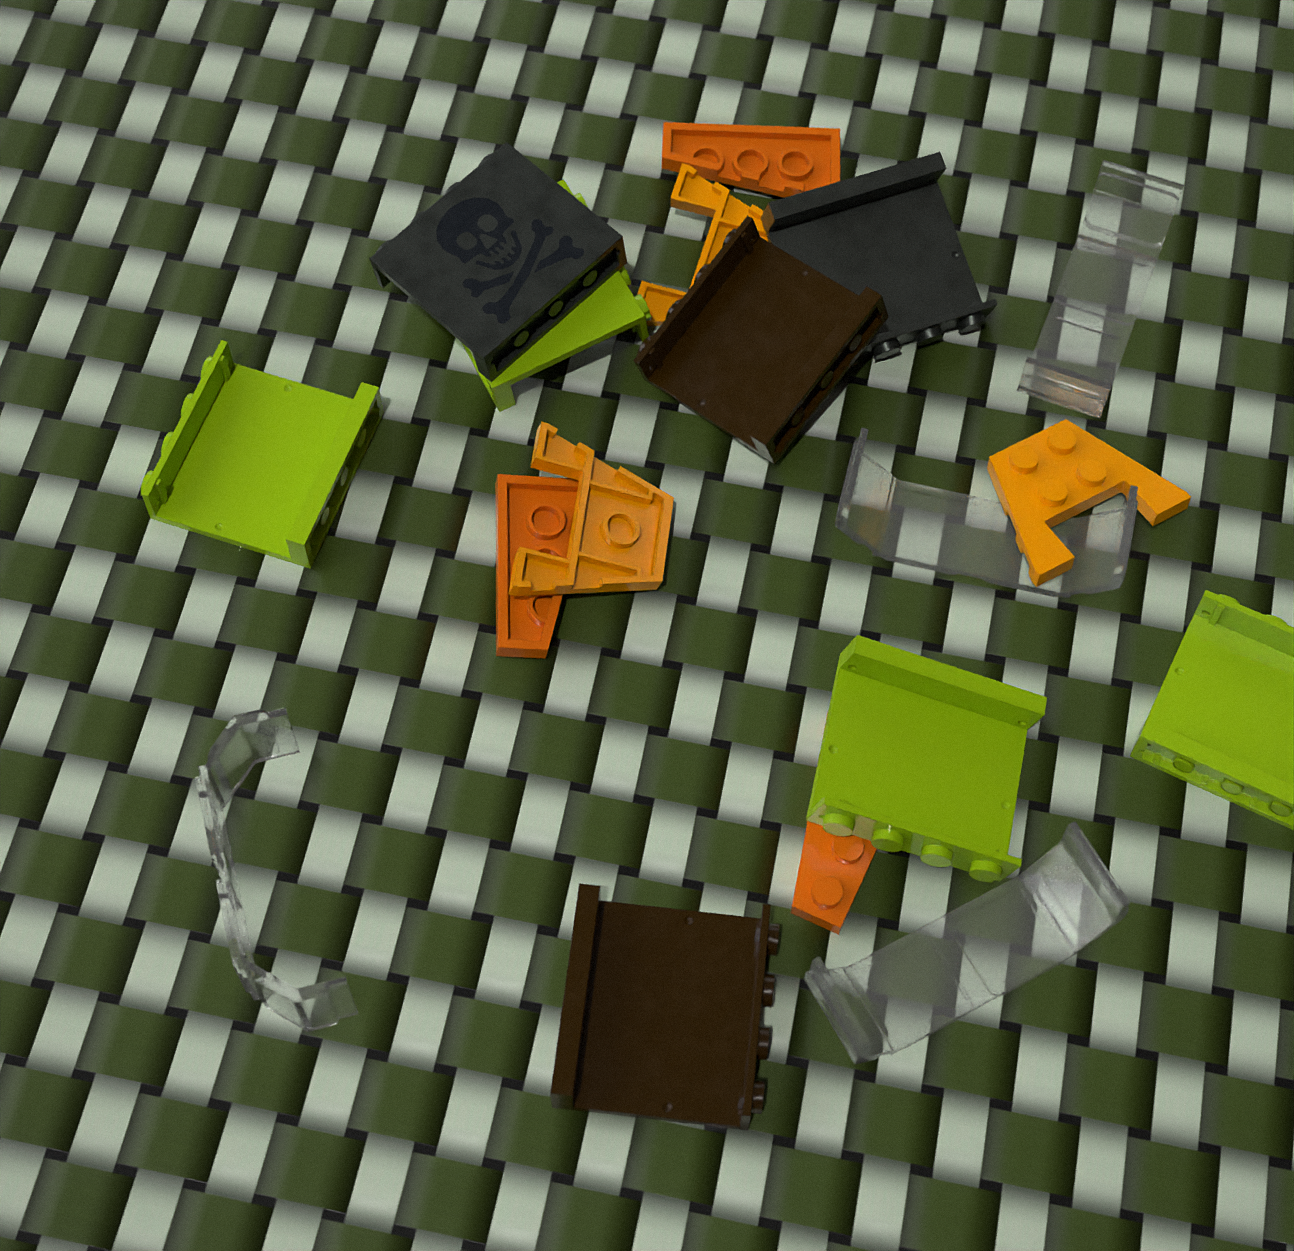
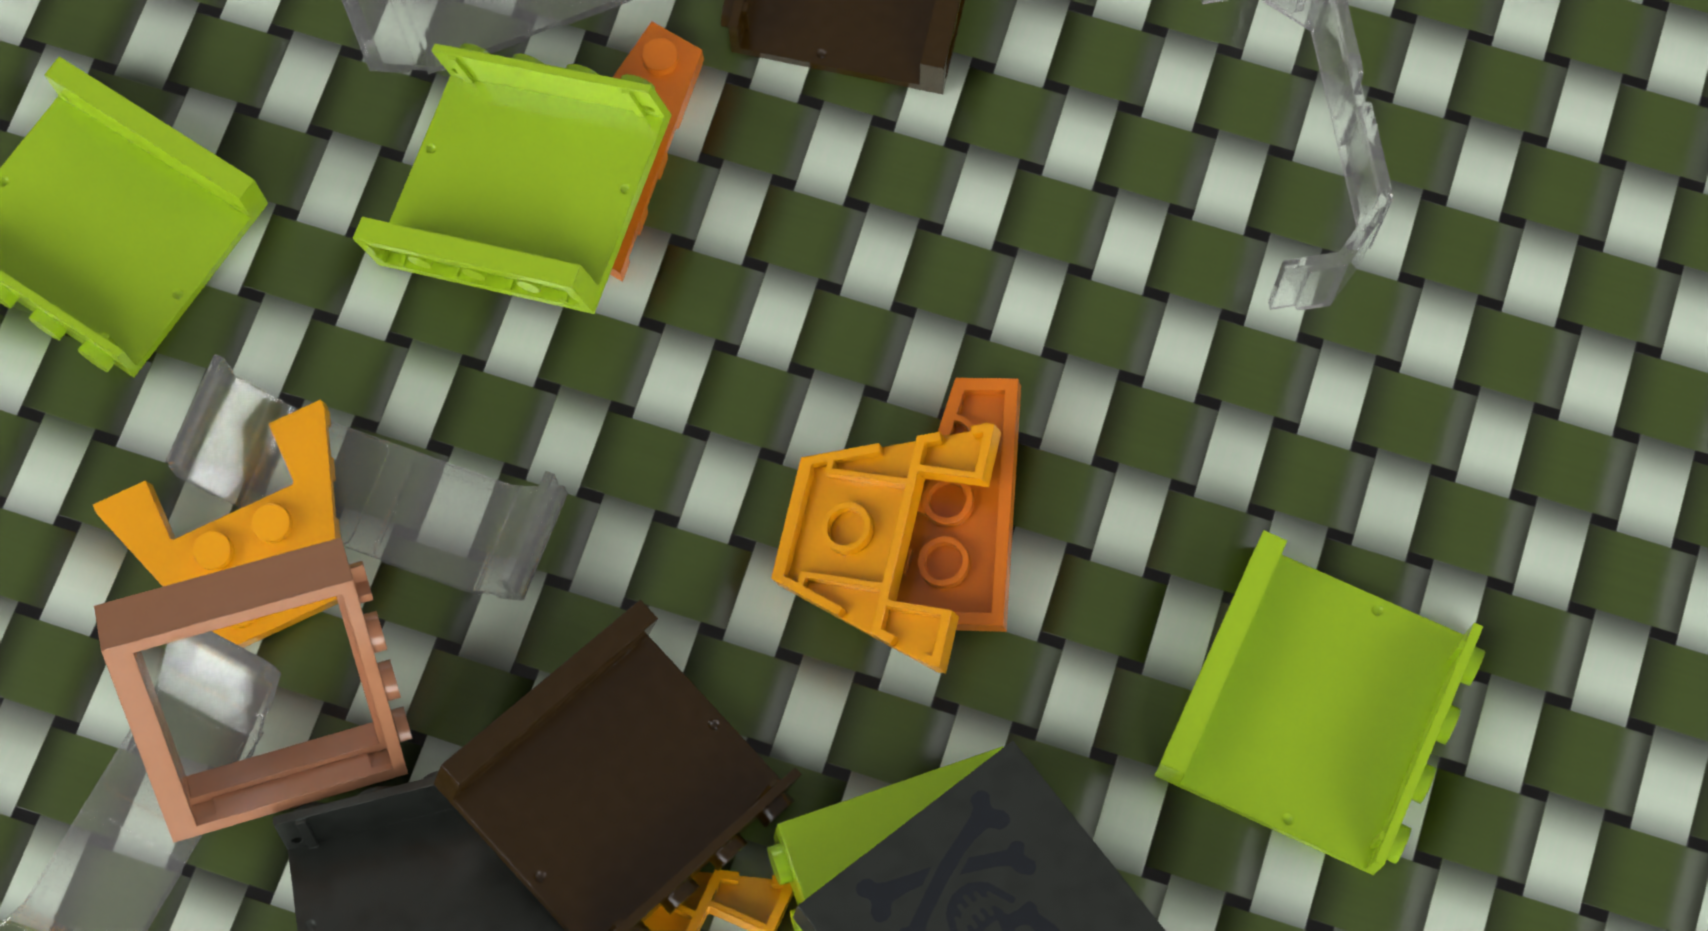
camera: 170 degrees left, 10 degrees up
none -> nougat window [94,537,413,843]

